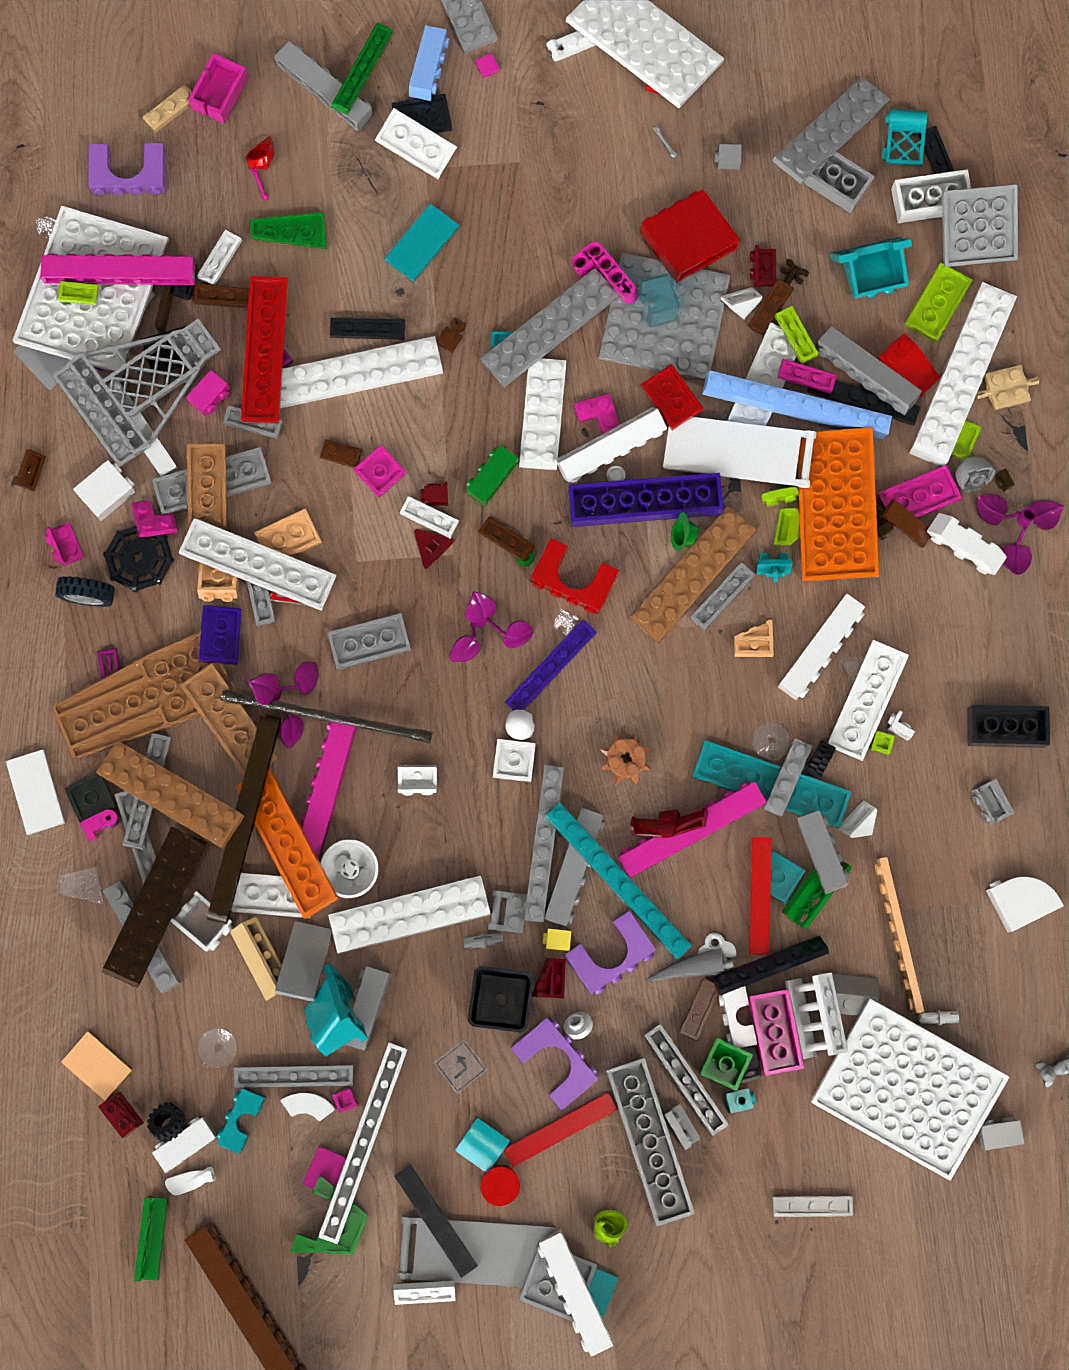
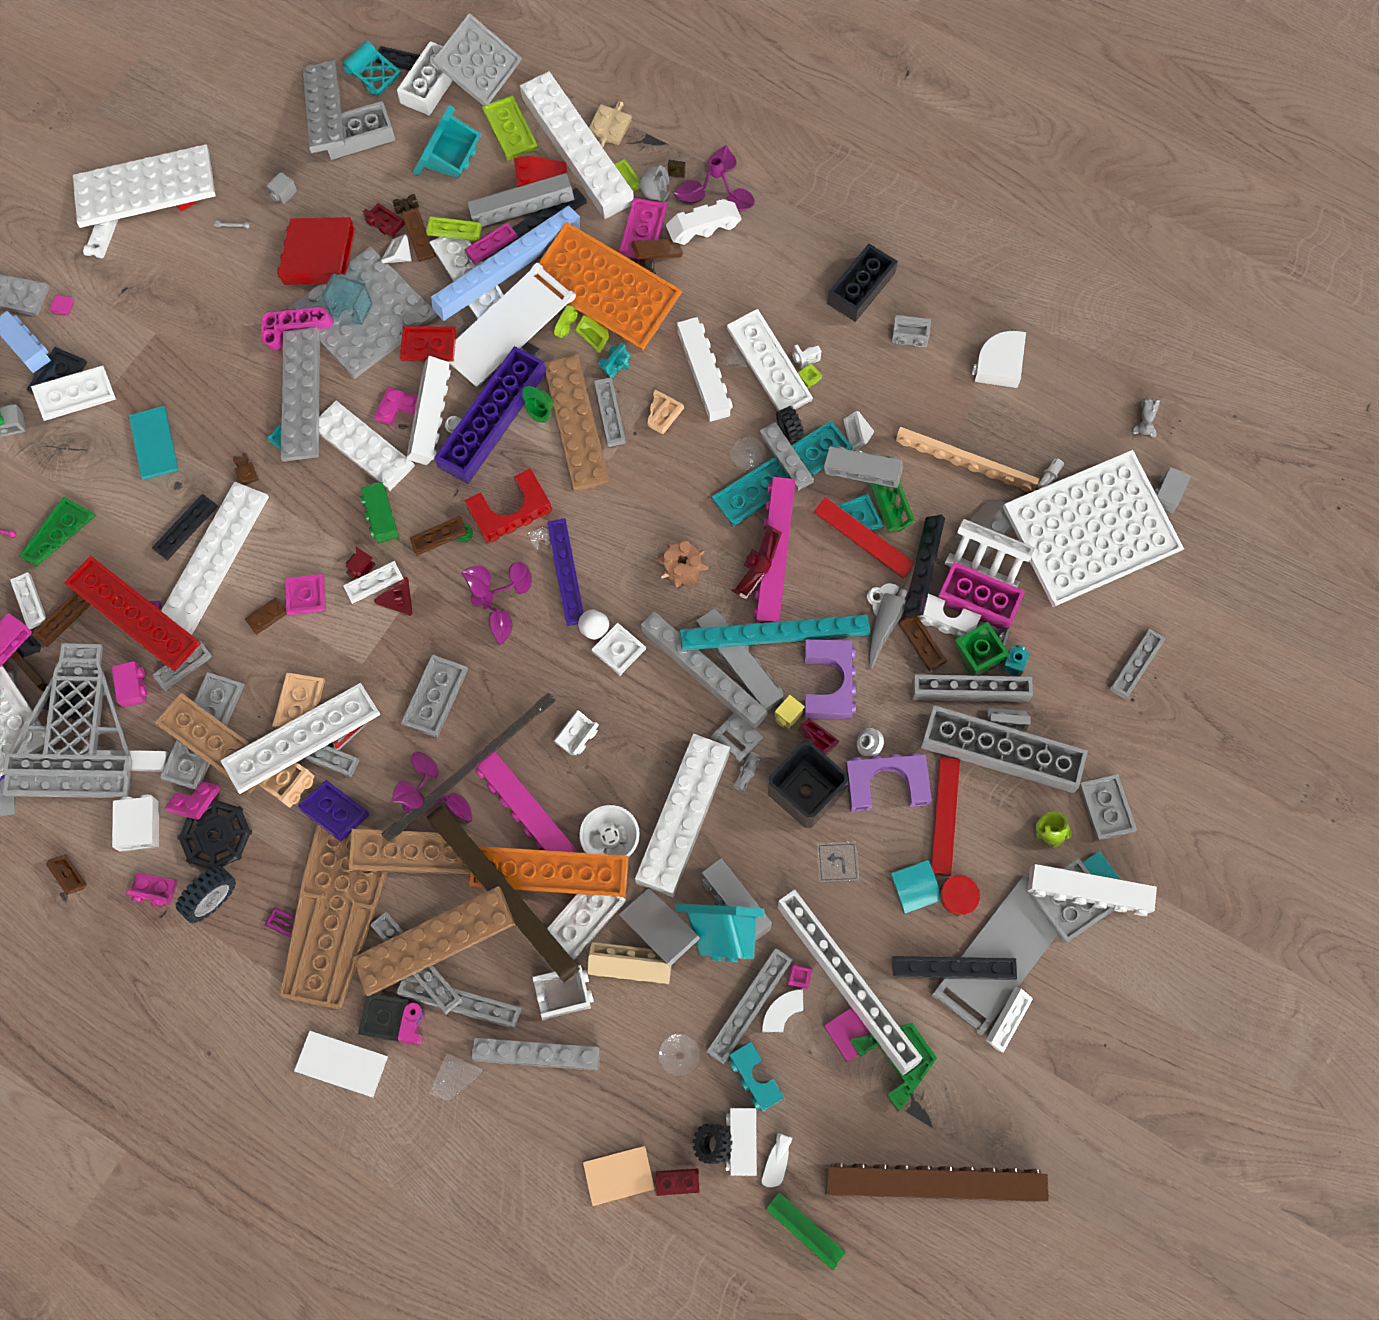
camera: 50 degrees left, 10 degrees down
dark brown brick [102,826,207,988] -> none
none -> light grey plate [1079,774,1137,841]

